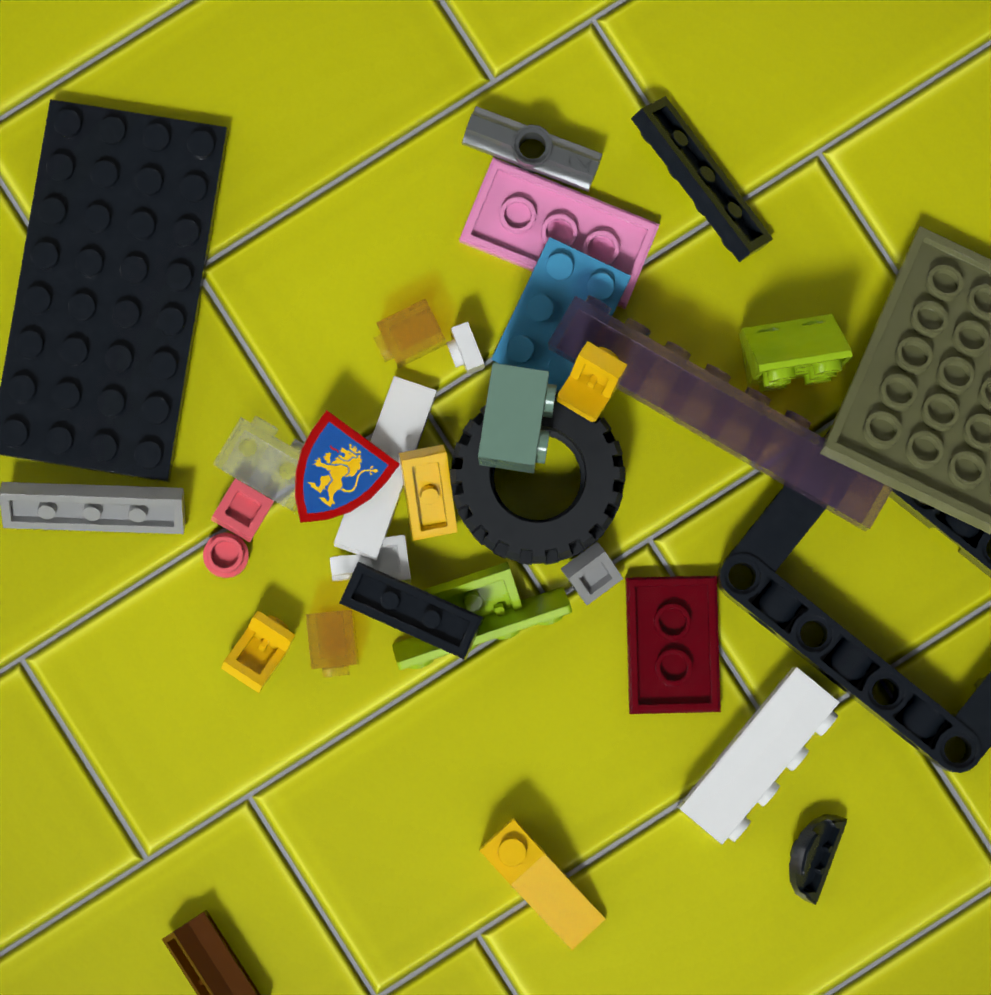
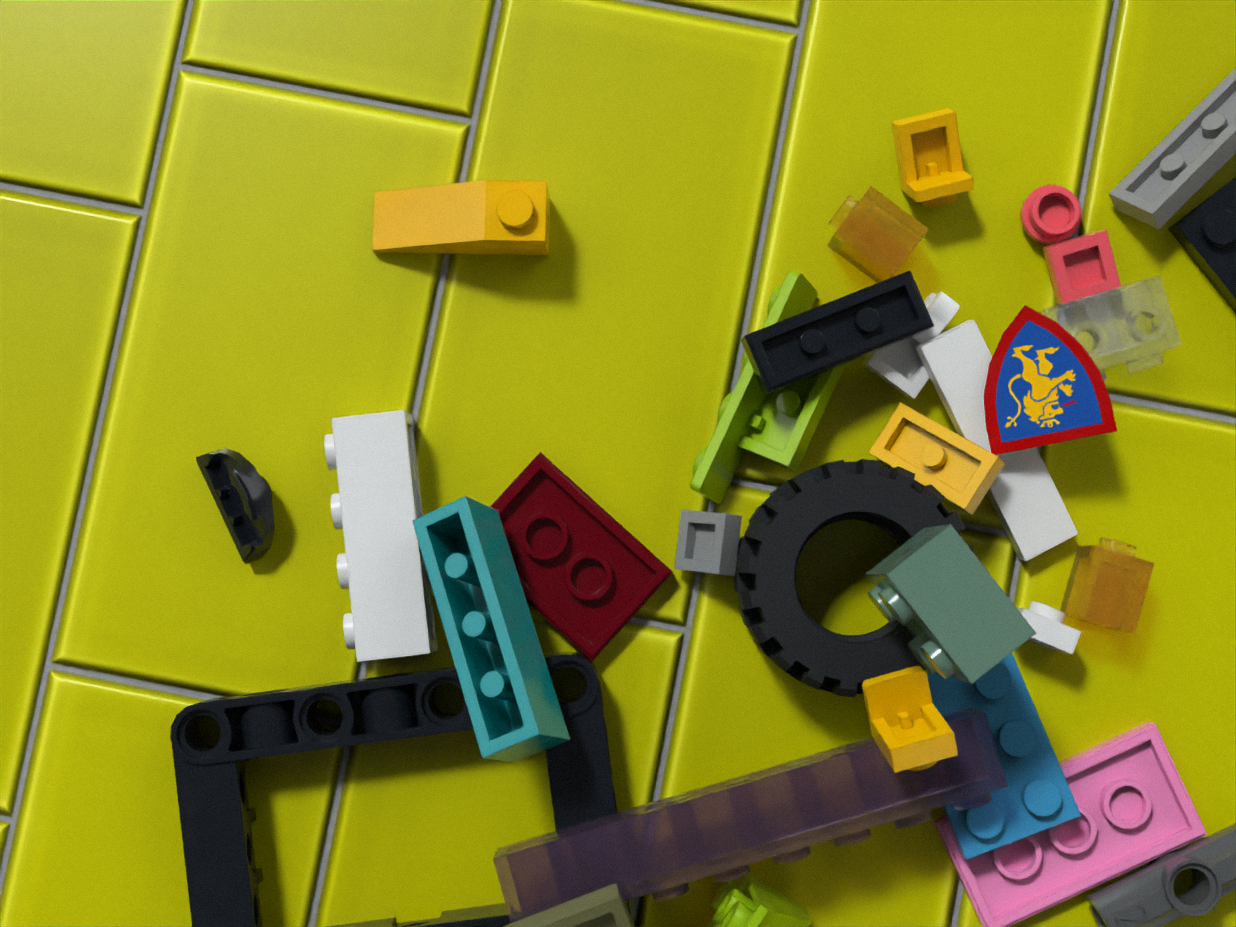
camera: 135 degrees right, 0 degrees up
none -> teal brick [412,496,570,762]

